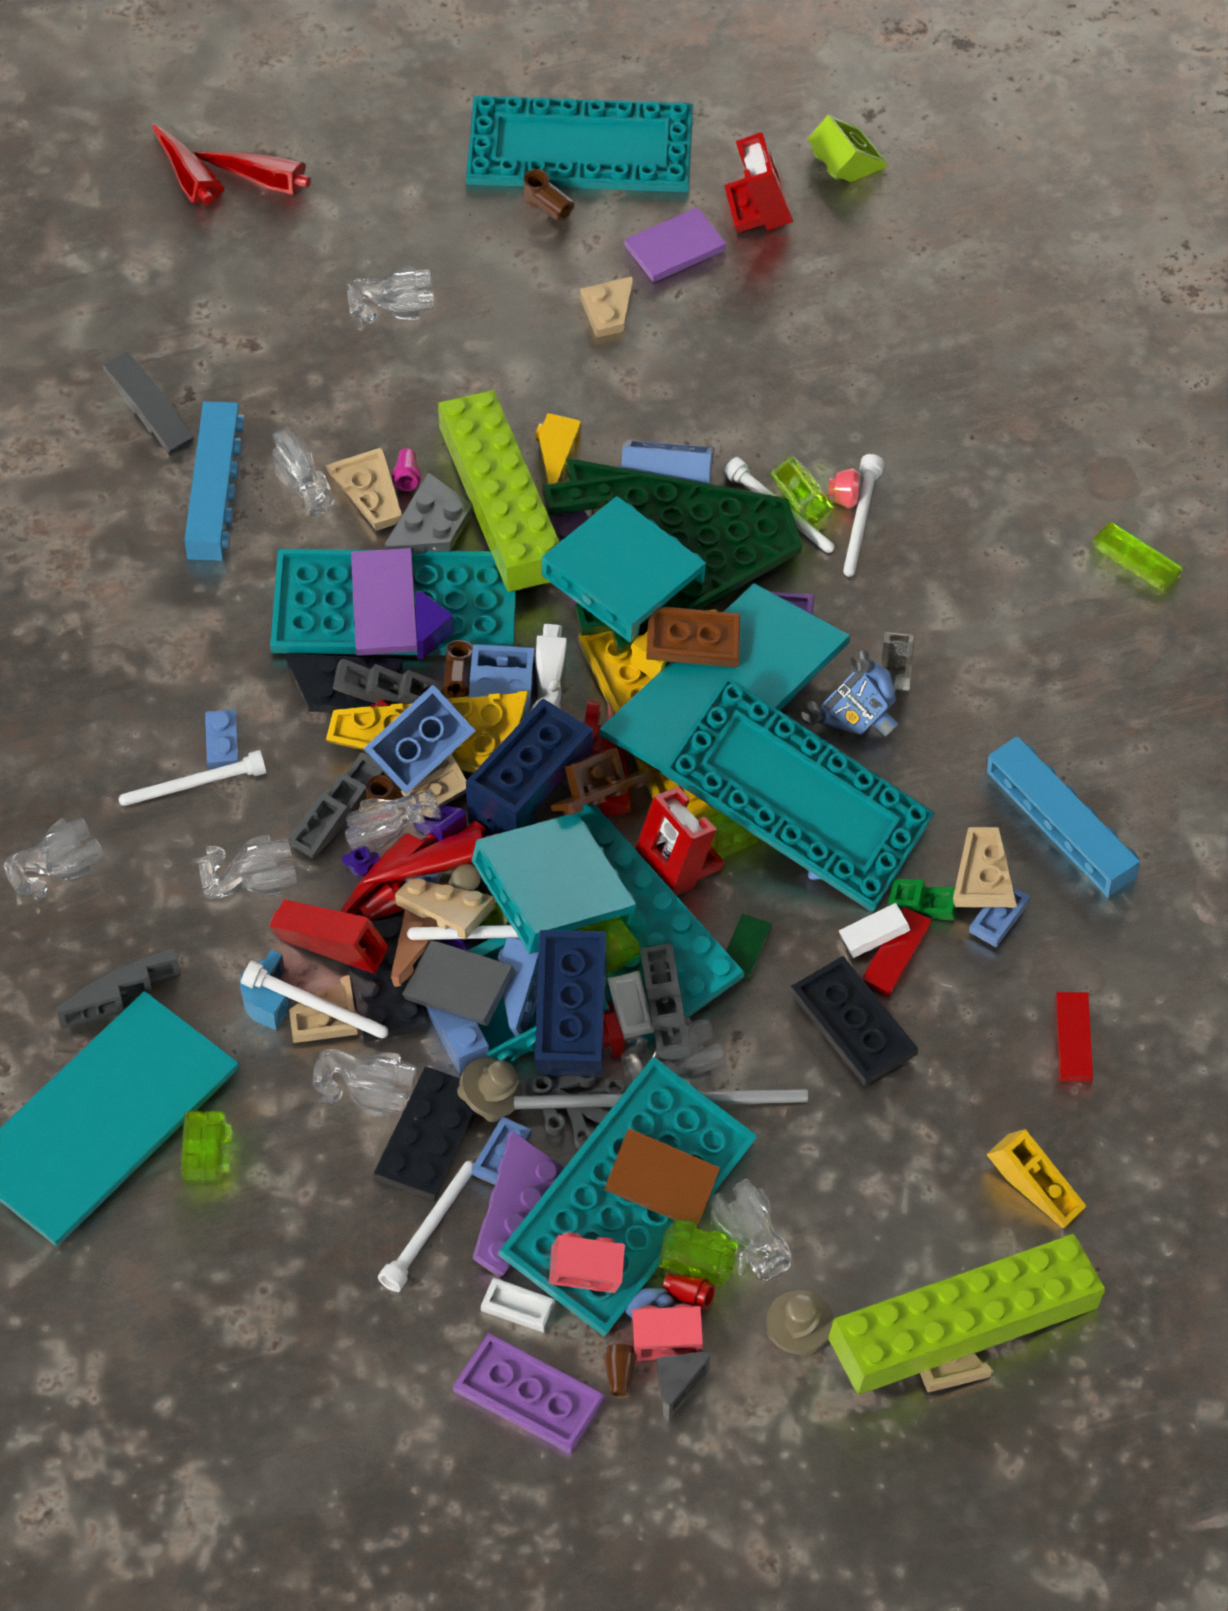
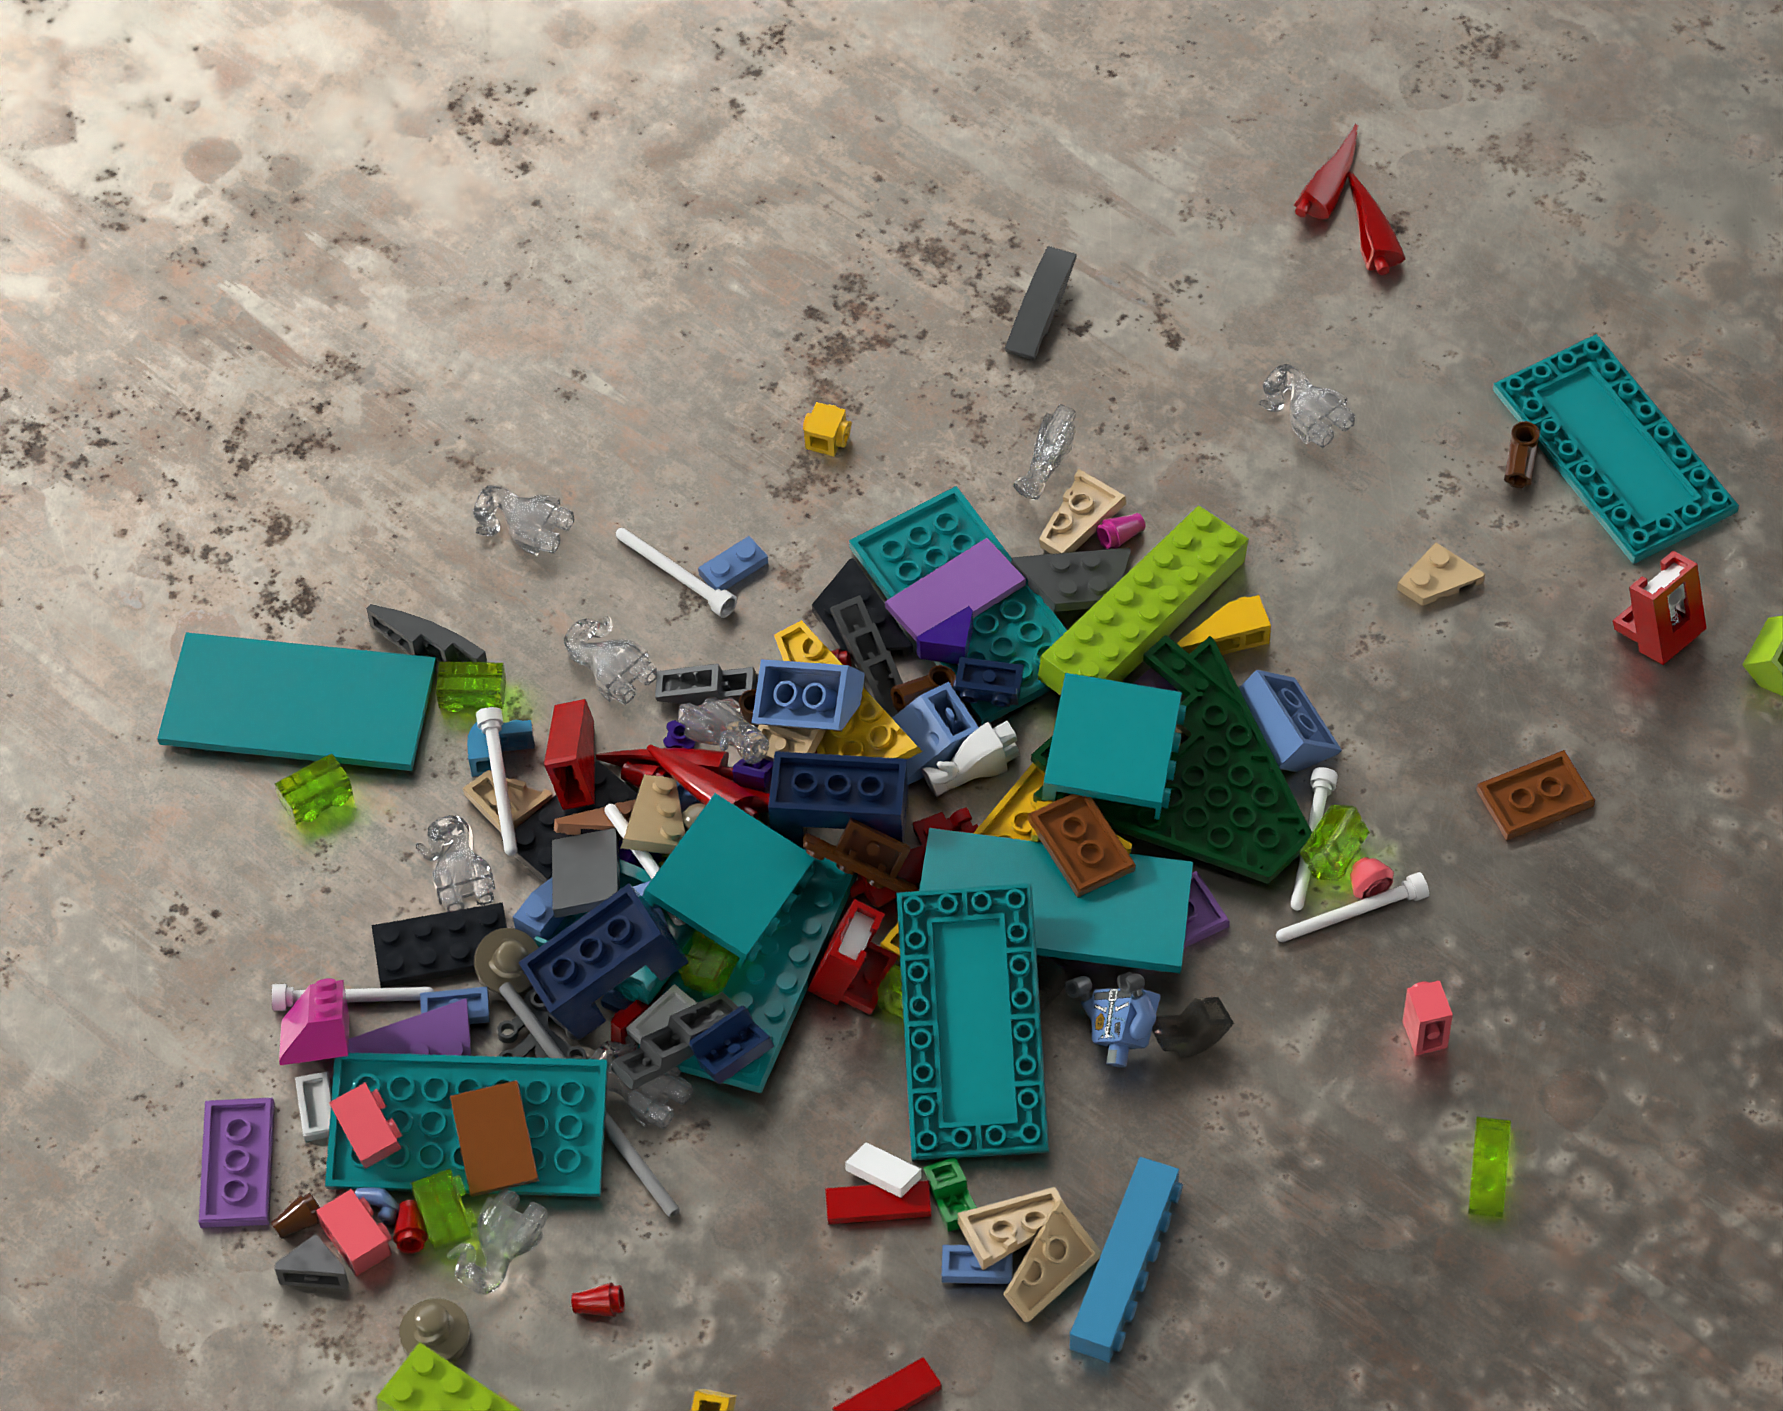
camera: 60 degrees right, 0 degrees up
dark azure brick [184,401,245,561] -> none
medium lavender tile [625,207,726,283] -> none
dark green tile [726,914,772,980] -> none
black plate [790,956,918,1086] -> none
none -> dark pink slope [279,978,349,1066]
none -> clear neon green brick [436,662,506,712]
none -> red cone [571,1282,625,1317]
none -> dark blue bracket [689,1005,774,1084]
none -> yellow brick [803,402,852,456]
none -> dark blue bracket [953,657,1024,708]
none -> tan wing [1003,1200,1102,1322]
none -> coral brick [1403,980,1453,1056]
none -> dark orange tile [1476,750,1595,841]

